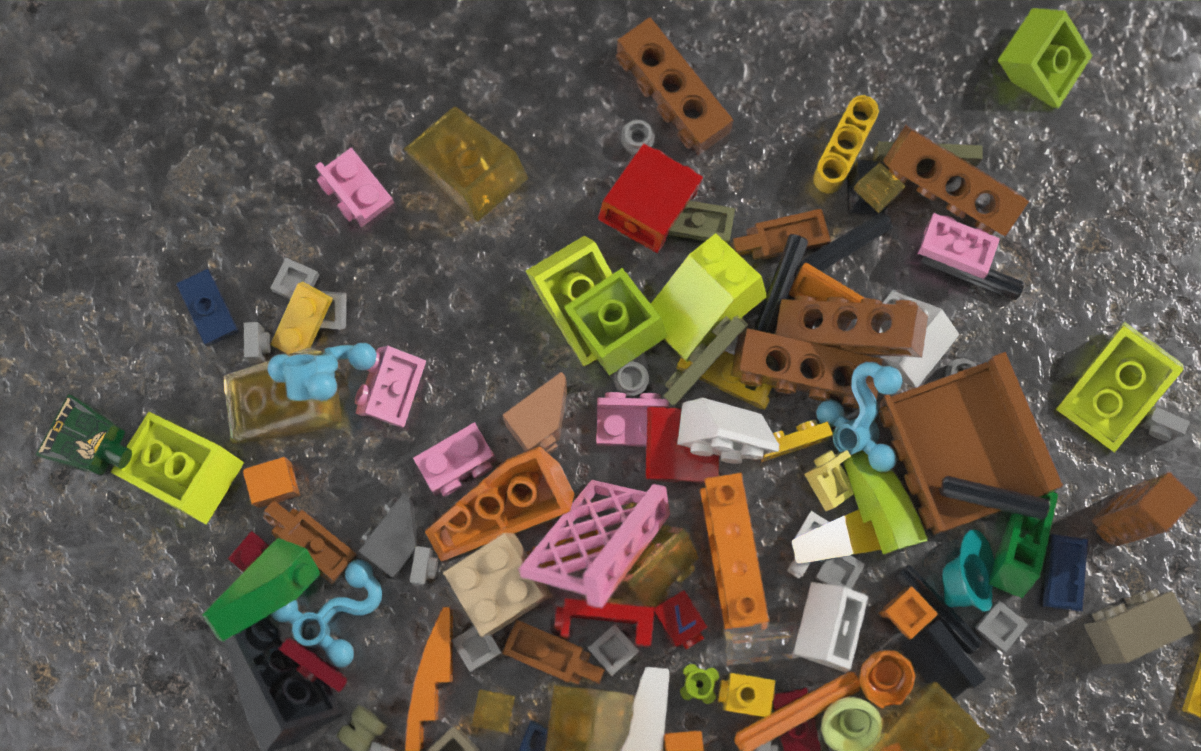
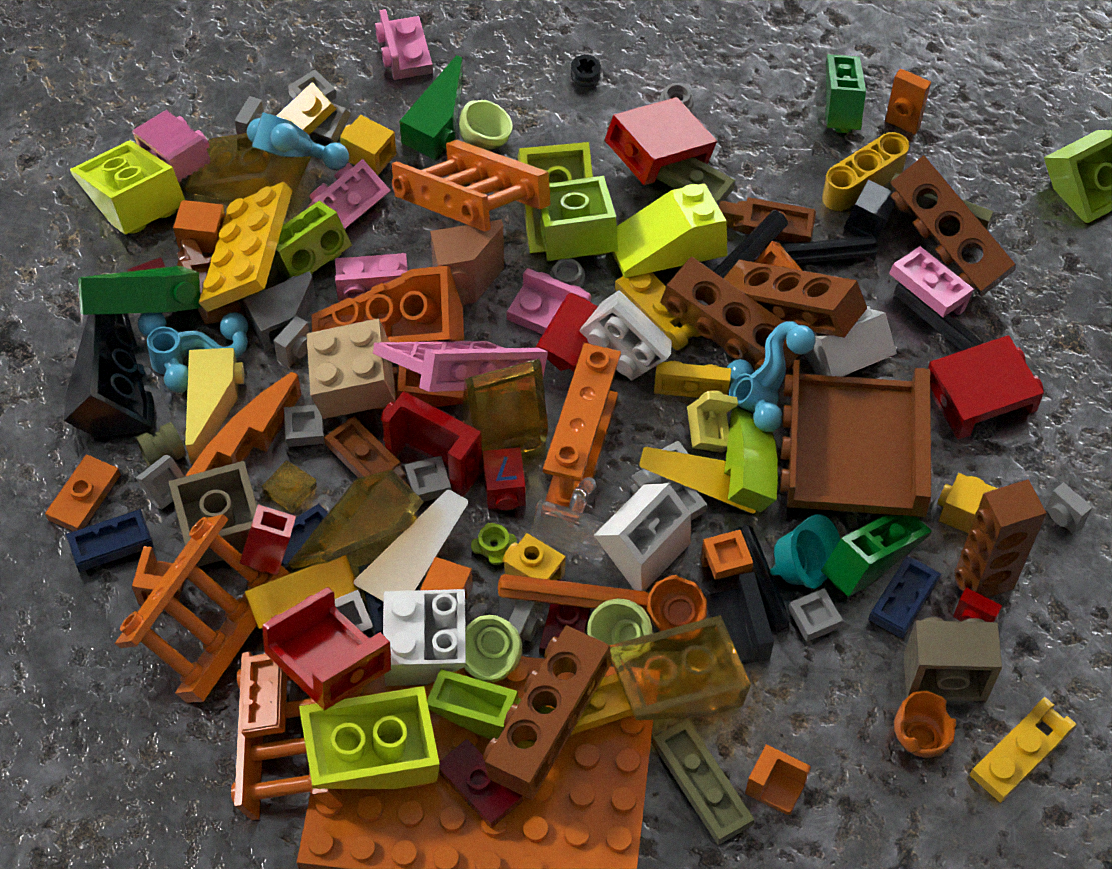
camera: 25 degrees right, 20 degrees down
dark green torso [35,394,132,476] -> none
dark blue plate [176,269,239,347] -> none
dark red plate [279,636,347,693] -> none
clear yellow slope [404,106,528,222] -> none
dark orange brick [616,17,734,155] -> none
olive plate [663,315,748,406] -> none
clear yellow plate [853,162,905,213] -> none
black axle [940,476,1050,520] -> none
neon yellow slope [1056,321,1184,453] -> none
none -> bright pink brick [132,109,211,182]
none -> light yellow slope [185,348,244,464]
none -> yellow plate [198,181,292,312]
none -> lime brick [273,201,352,279]
none -> yellow brick [340,114,397,175]
none -> orange fence [391,140,551,232]
none -> green slope [399,55,463,160]
none -> yellowish green piece [459,100,513,150]
none -> black bush [571,54,601,87]
none -> green slope [825,54,866,133]
none -> orange plate [885,68,931,135]
none -> orange hair [894,690,957,759]
none -> red panel [928,335,1044,440]
none -> yellow brick [937,472,998,533]
none -> red plate [953,587,1002,622]

